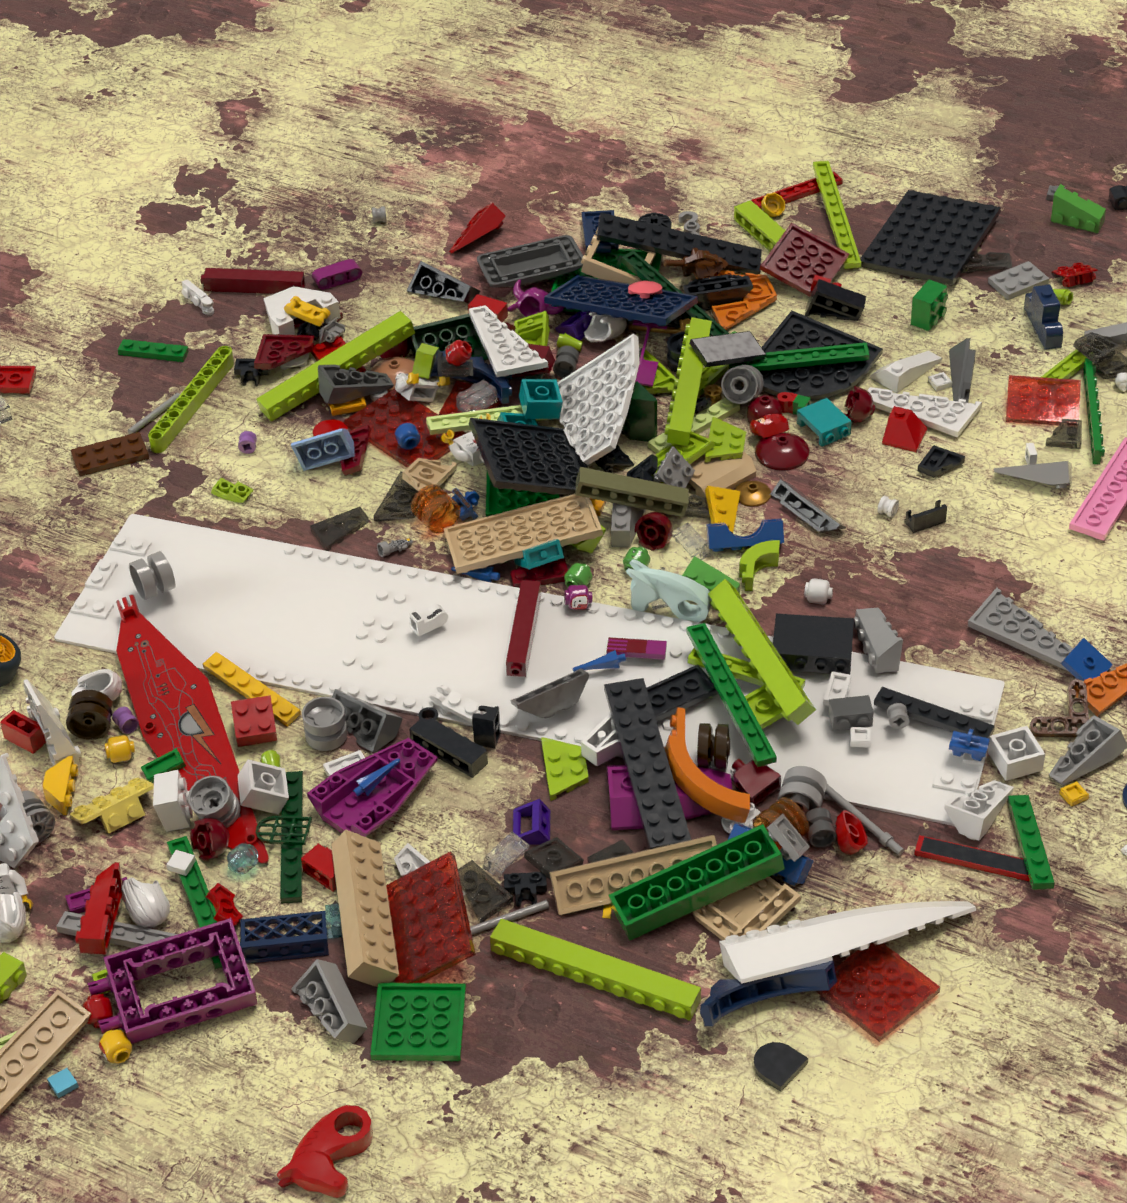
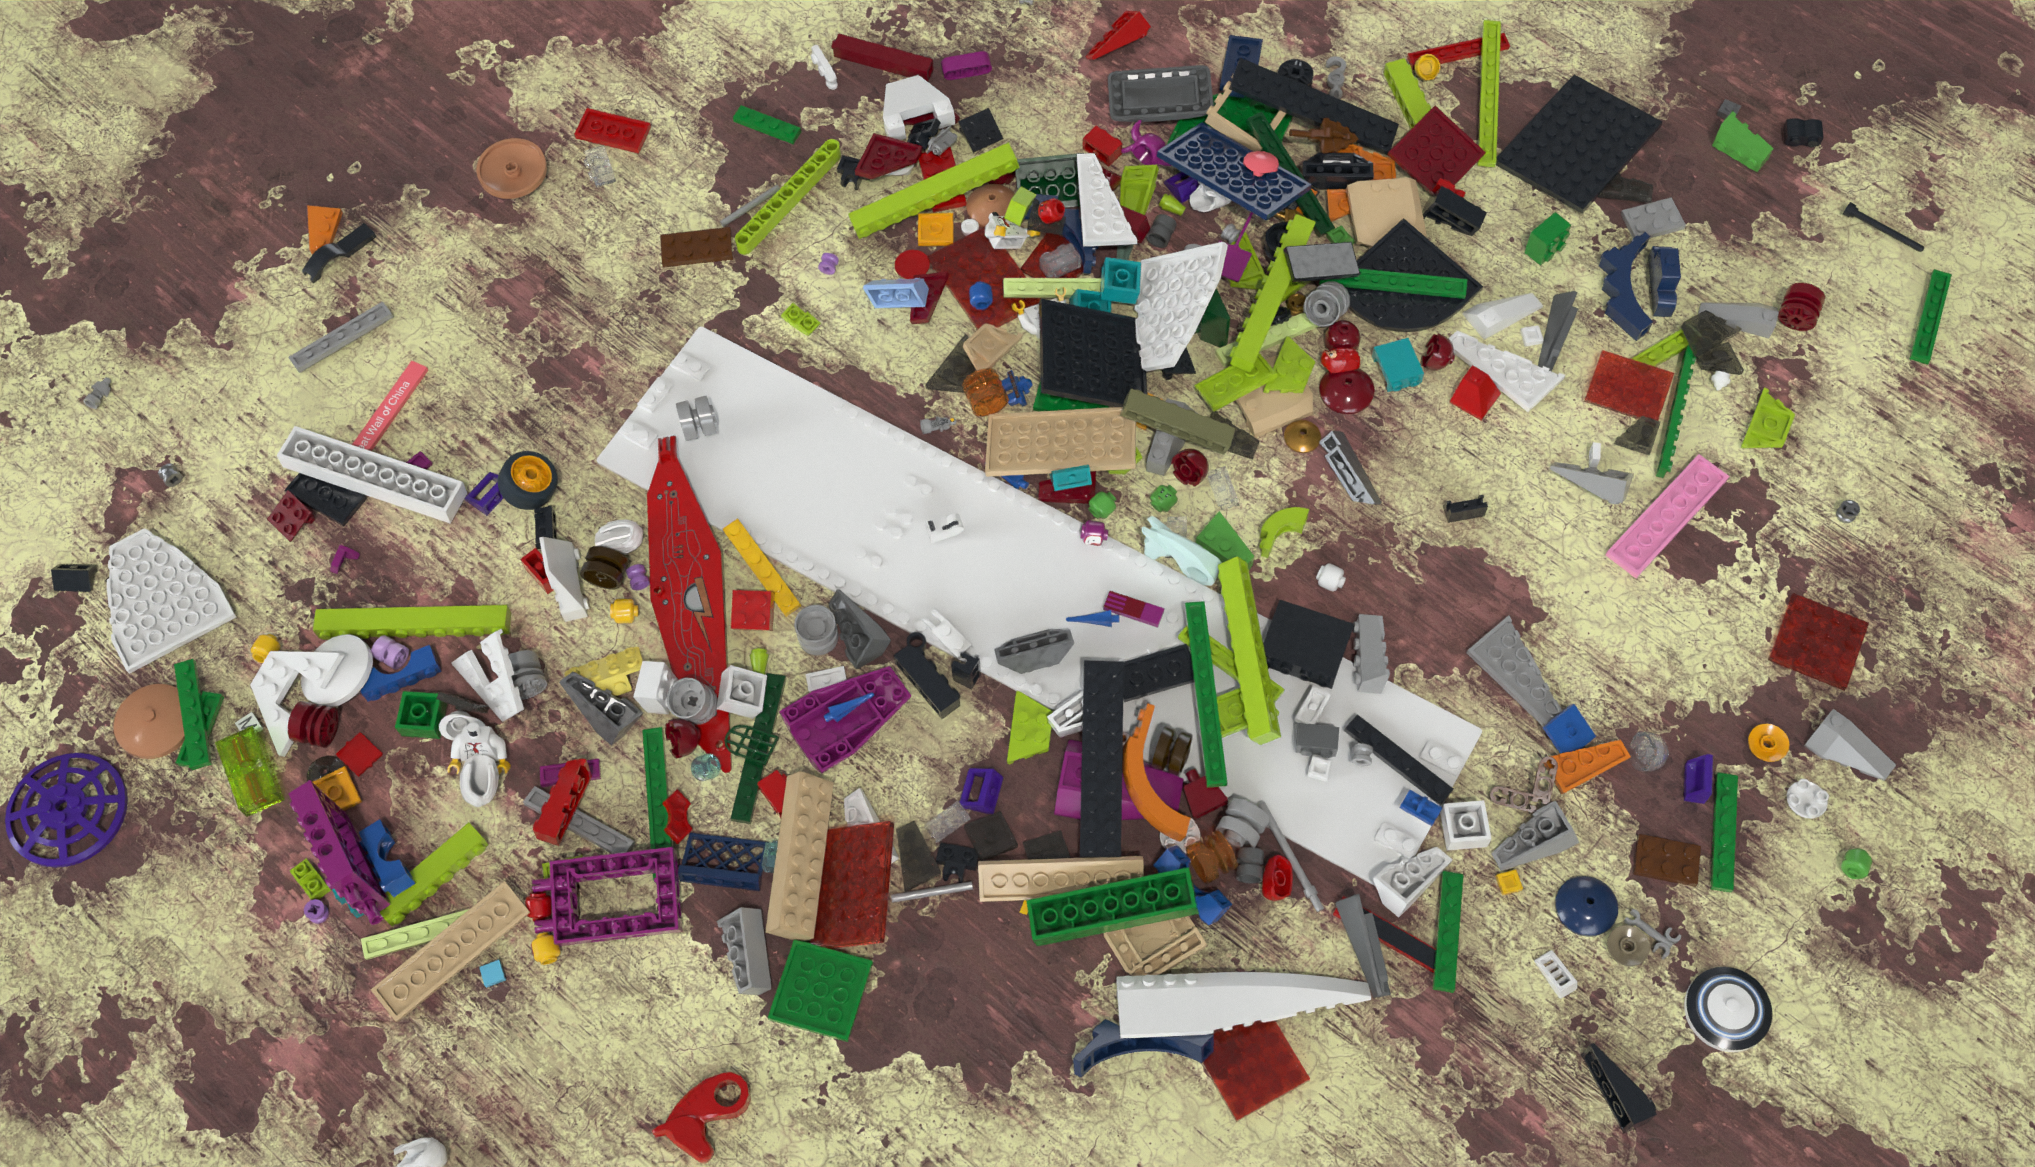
camera: 15 degrees right, 20 degrees up
yellow slope [42,756,78,815] -> none
white hair [121,877,170,928] -> none
green tile [141,748,186,783] -> none
white tile [166,850,196,876] -> none
yellow plate [284,296,331,326] -> none
clear smoke wing [310,507,369,551] -> none
dark grey wedge [318,365,394,404] -> none
black wedge [407,261,480,304] -> none
lime brick [490,918,701,1021] -> none
dark red brick [506,580,541,677] -> none
black plate [627,454,658,482] -> none
light grey hinge [653,446,695,488] -> none
yellow wing [705,486,740,533] -> none
blue arch [706,518,784,552] -> none
black tile [754,1042,808,1092] -> none
light grey hinge [767,814,810,861] -> none
leg [777,392,811,415] -> none
white wheel [877,496,899,518] -> none
black wing [917,445,965,477] -> none
red hinge [1052,262,1098,288] -> none
lime cone [1053,289,1073,306] -> none
none -> black hinge [534,505,557,549]
none -> flat silver wedge [559,672,643,746]
none -> black hinge [958,108,1004,153]
none -> dark grey wedge [1336,894,1391,998]
none -> tan wedge [1346,177,1427,249]
none -> dark blue arch [1599,232,1653,341]

